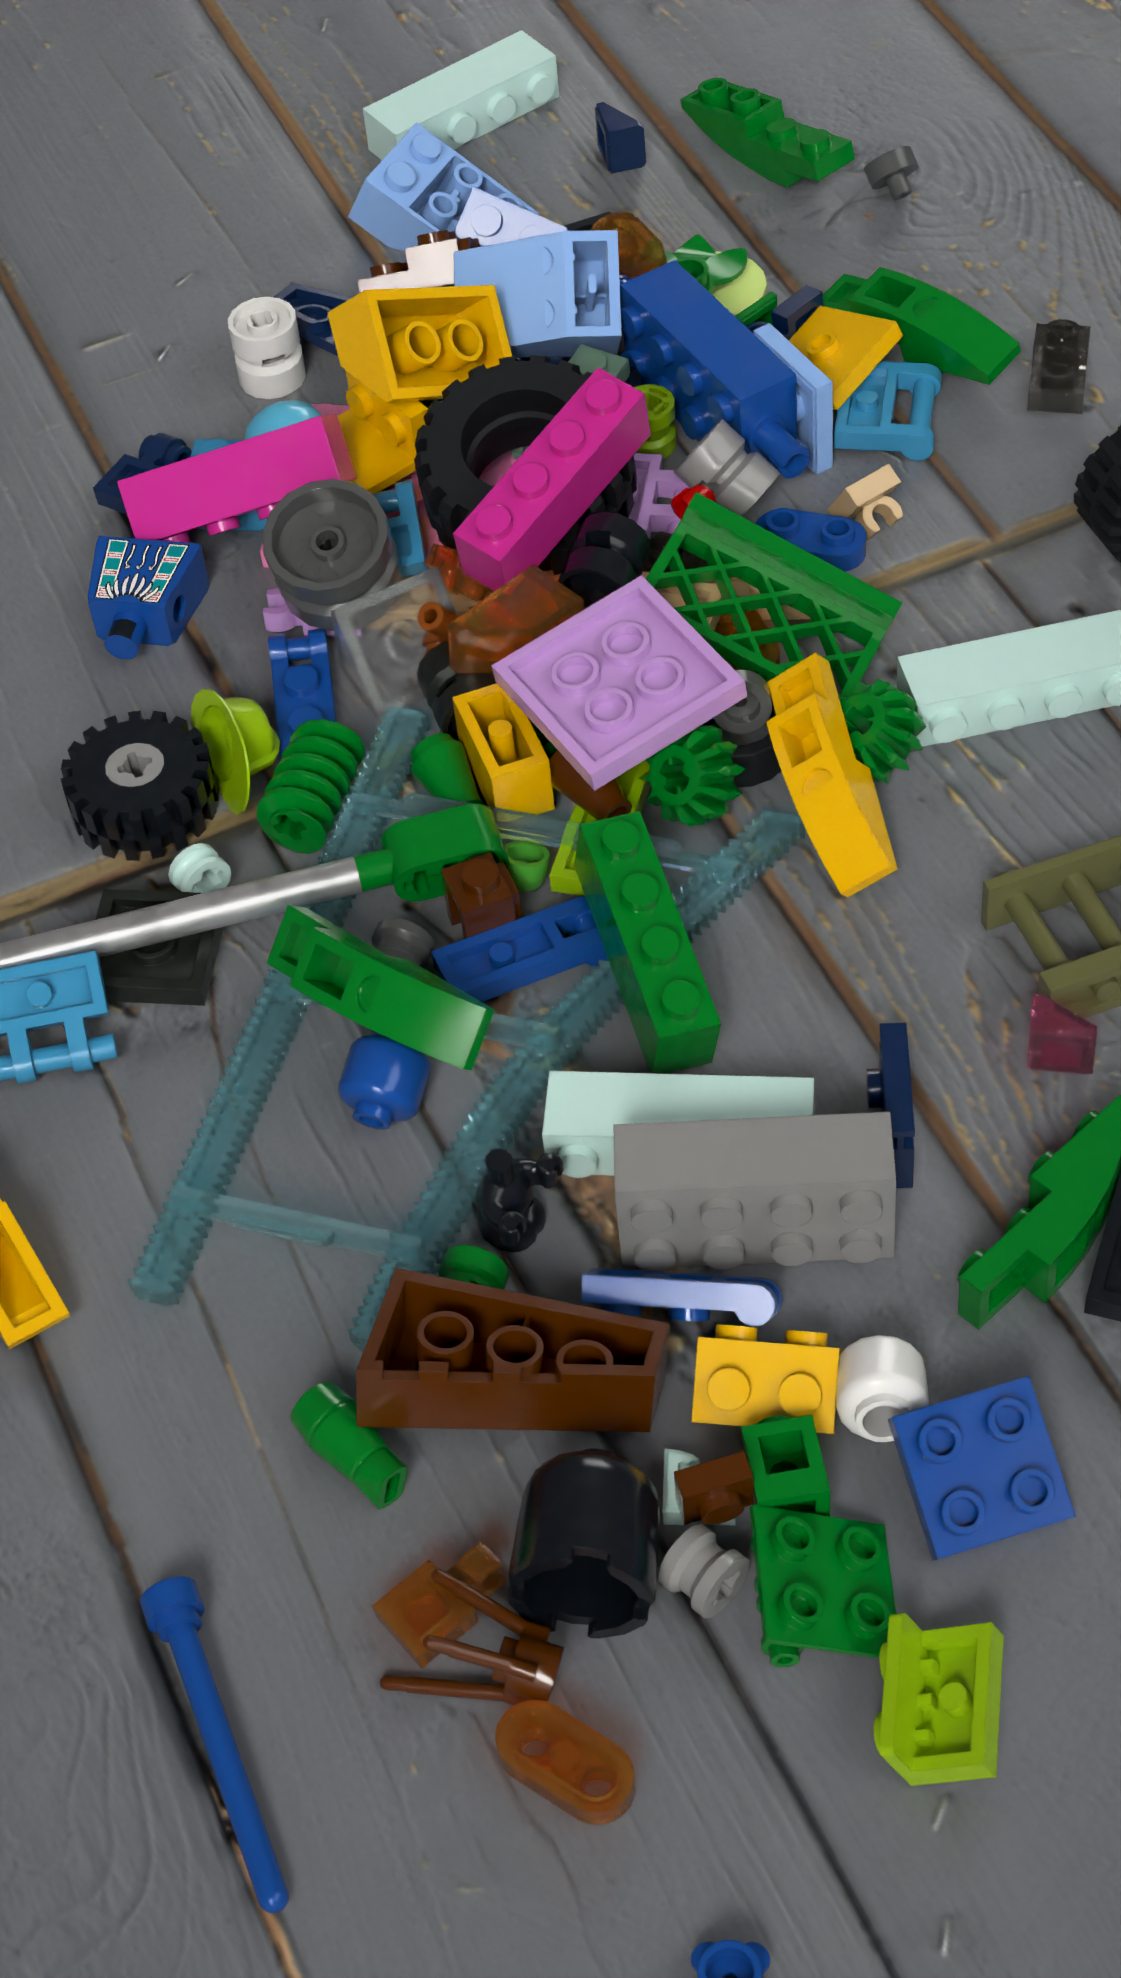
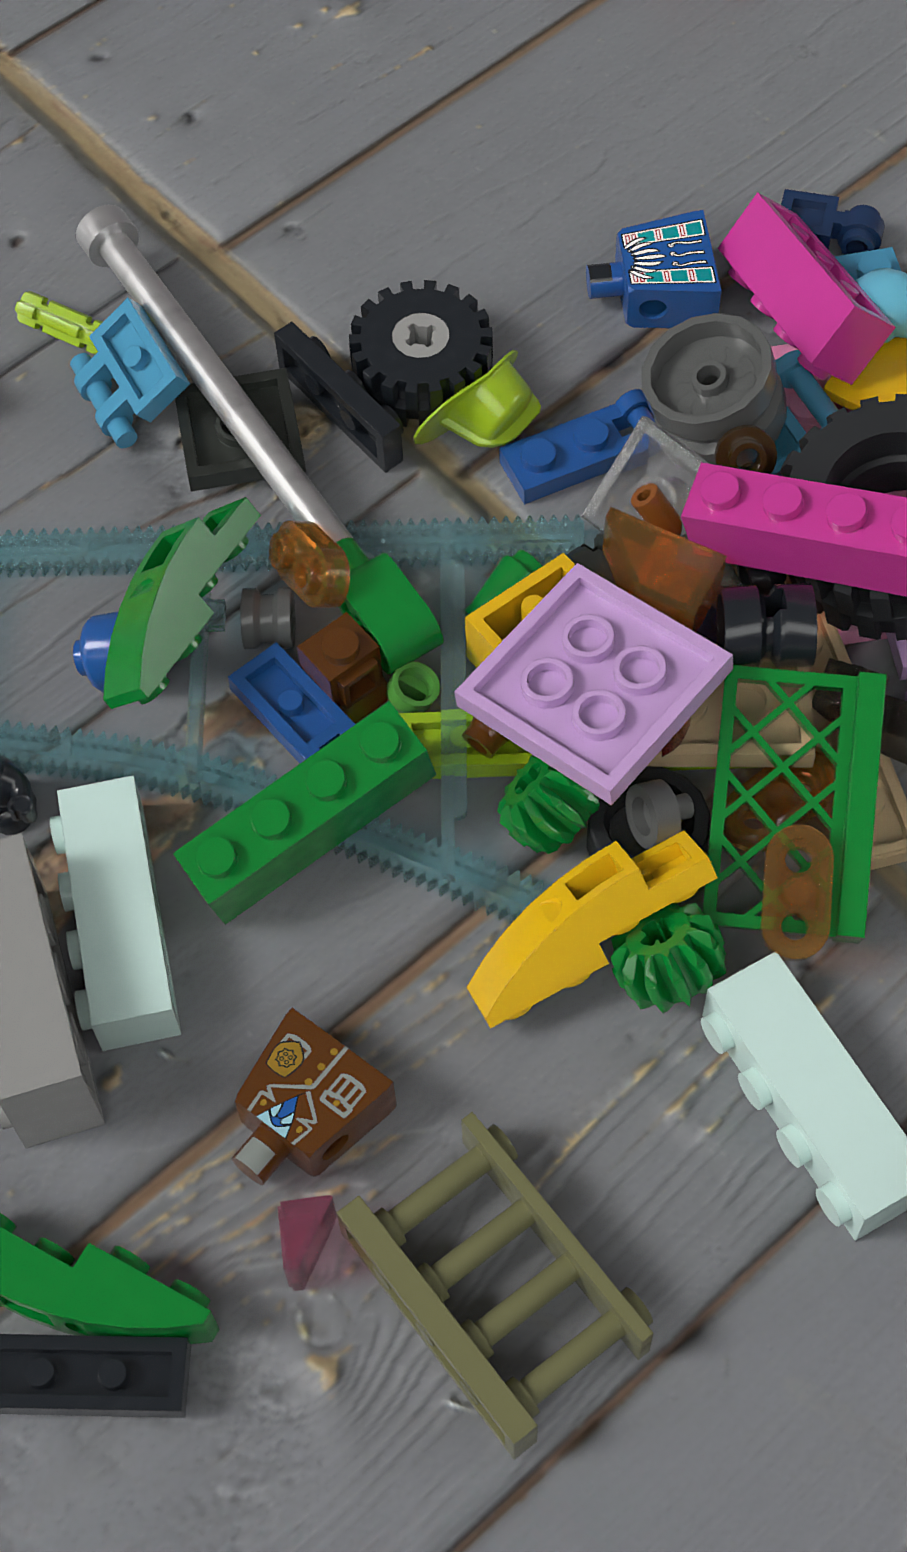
camera: 70 degrees right, 10 degrees up
light aqua bush [168,843,231,893] -> none
green piece [256,719,365,854] -> none
dark blue plate [867,1023,915,1188] -> none
none -> reddish brown torso [232,1007,397,1185]
none -> clear orange plate [269,520,350,608]
none -> black plate [274,321,404,473]
none -> dark brown plate [714,425,777,474]
none -> clear orange plate [760,825,834,961]

